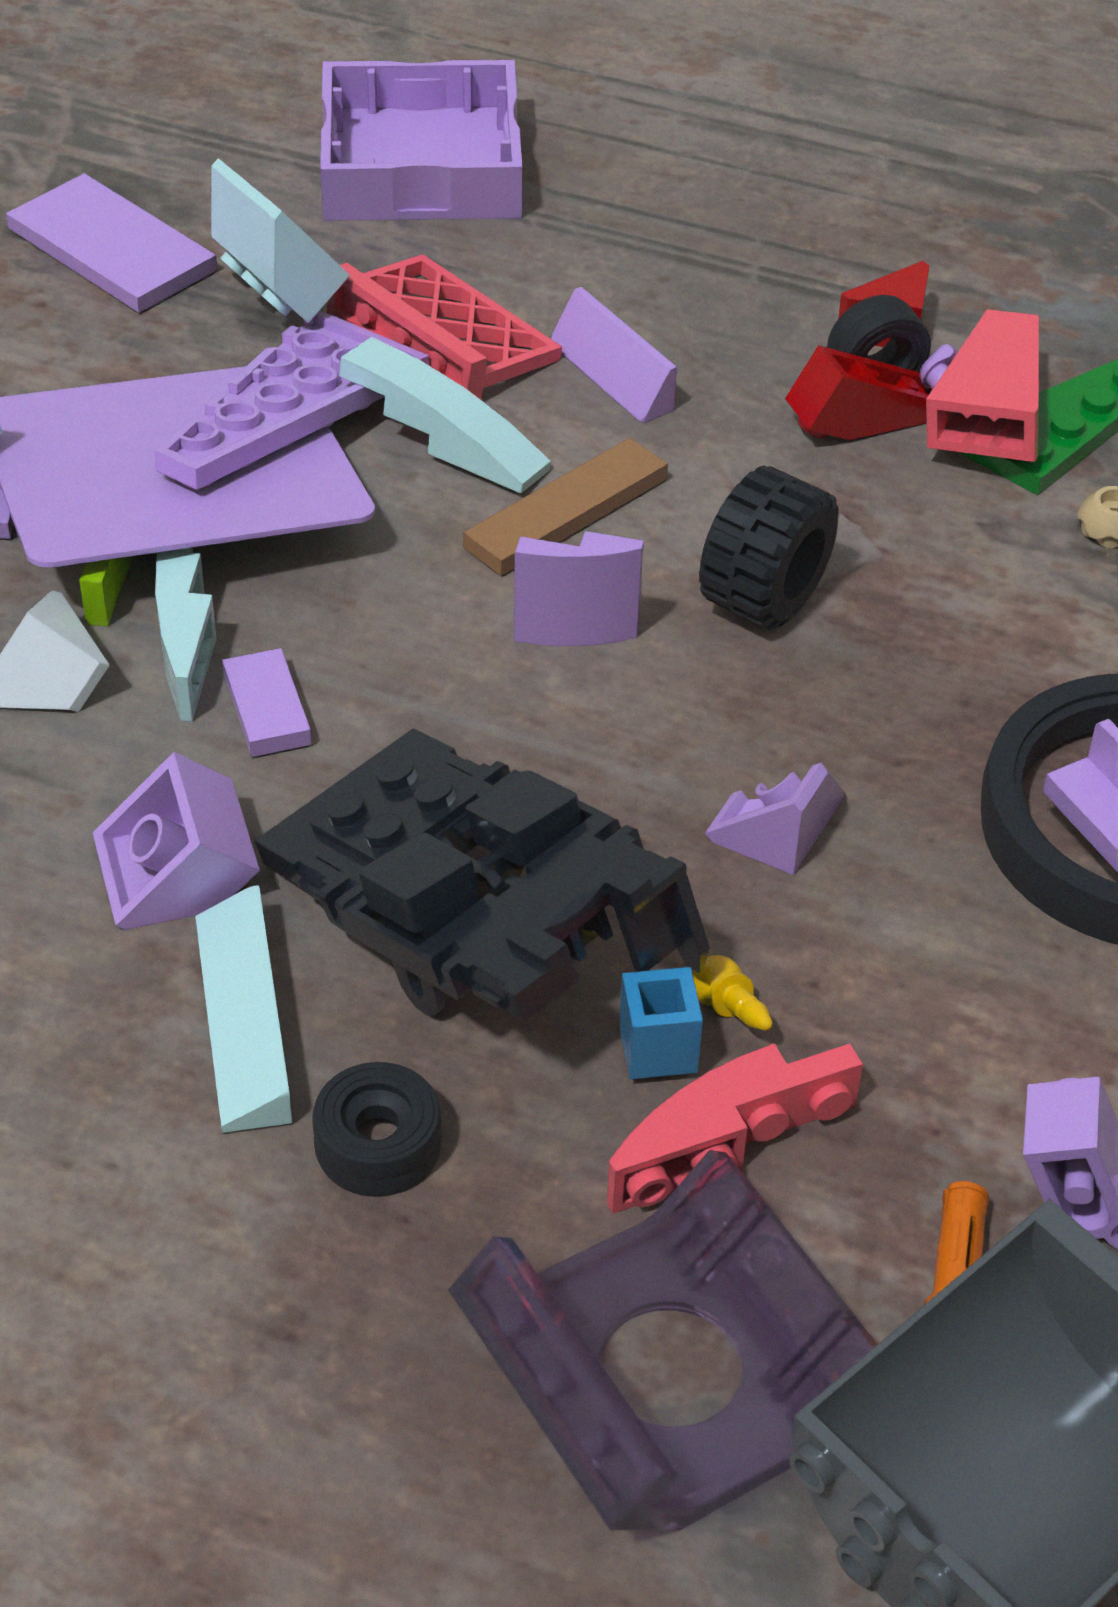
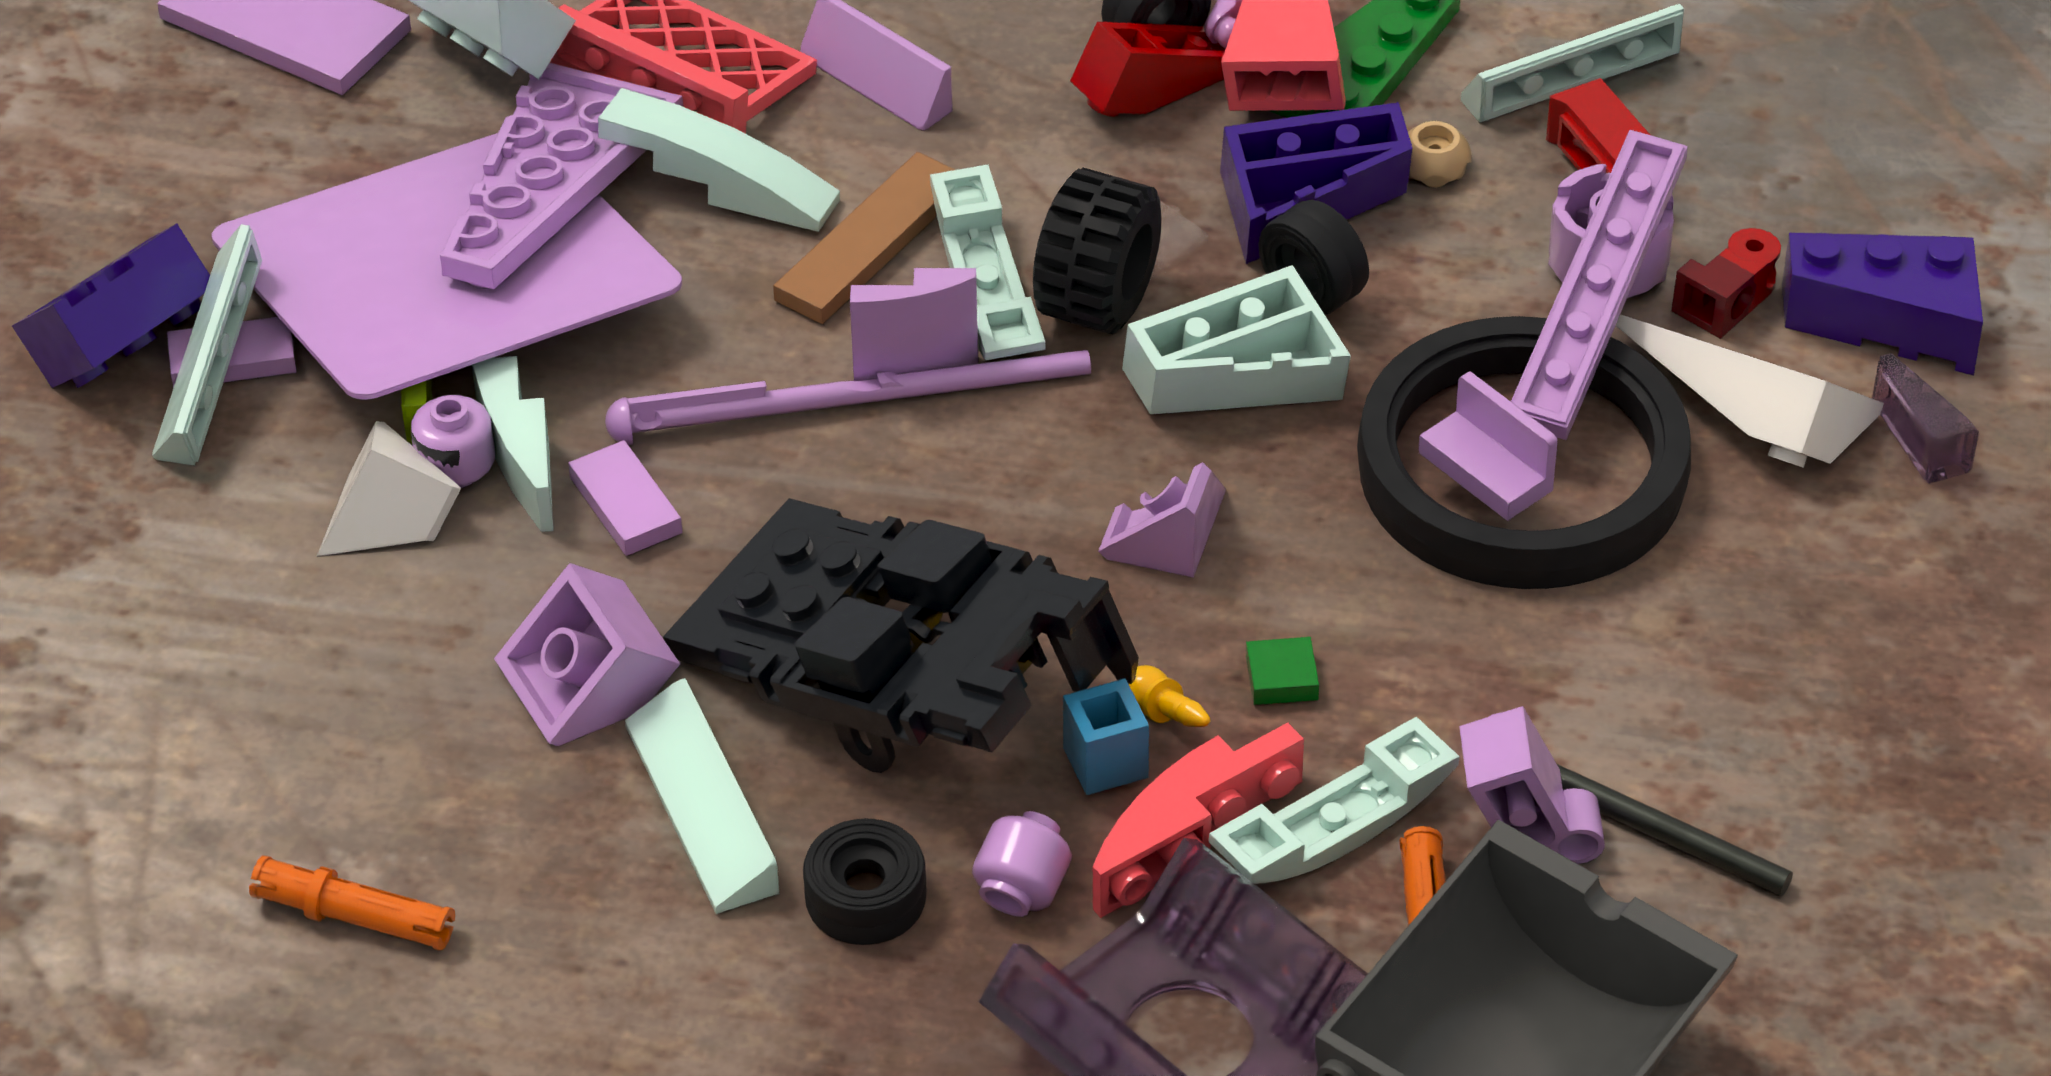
camera: 10 degrees left, 0 degrees up
none -> lavender head [411,395,495,488]
none -> lavender bar [605,350,1091,445]
none -> light aqua slope [930,165,1045,360]
none -> lavender head [972,811,1072,917]
none -> light aqua wedge [1122,265,1351,414]
none -> light aqua slope [1209,717,1460,884]
none -> dark purple wedge [1220,102,1413,264]
none -> green tile [1246,637,1319,705]
none -> black tyre [1259,200,1369,315]

